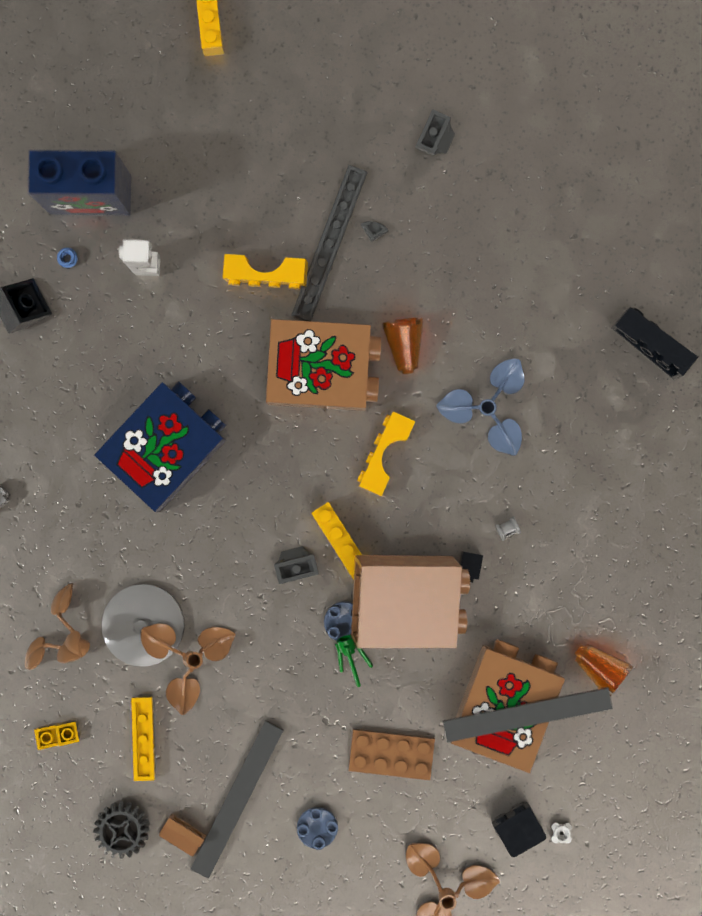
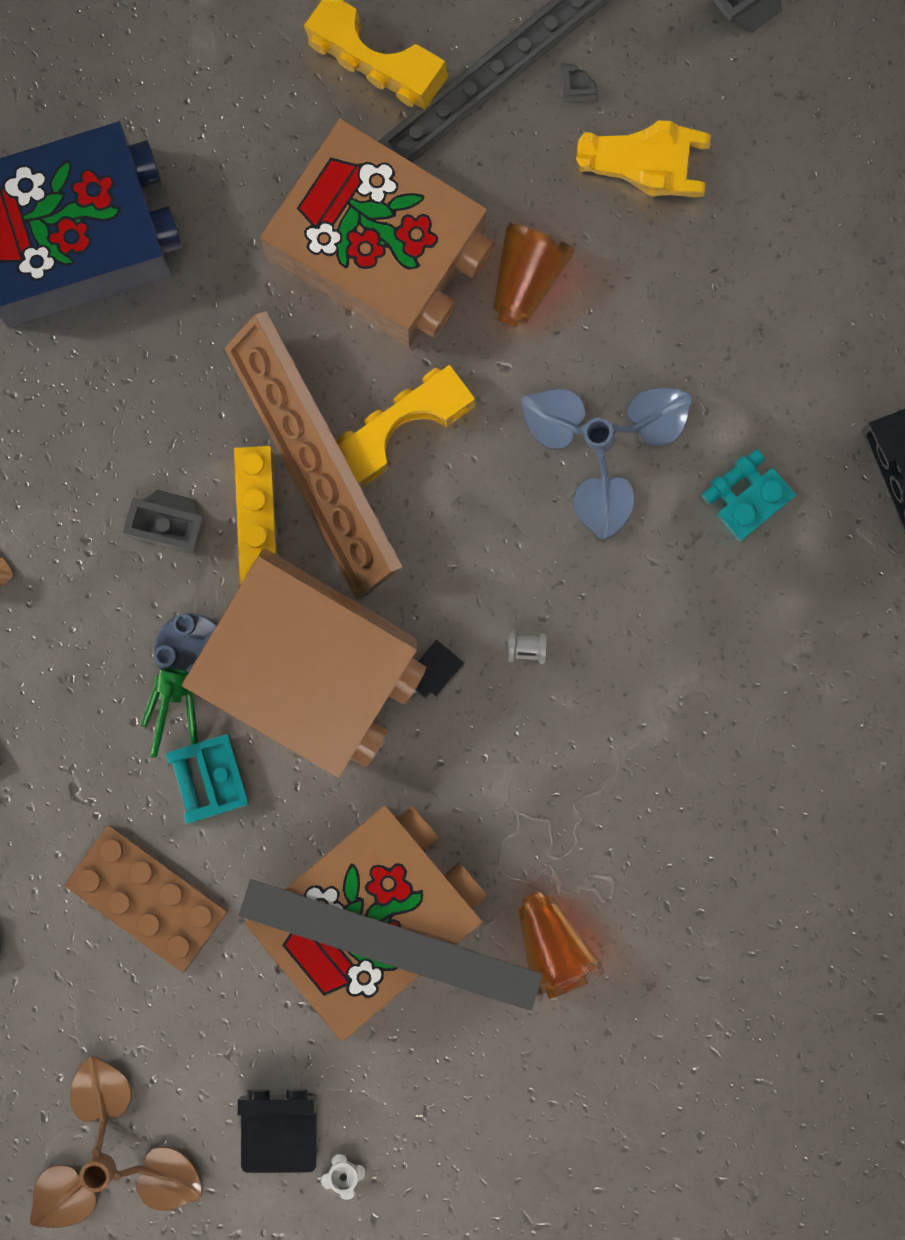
camera: 30 degrees right, 5 degrees down
none -> teal plate [165,734,250,825]
none -> medium nougat plate [224,311,402,599]
none -> yellow animal [576,120,711,198]
none -> teal plate [701,449,796,543]

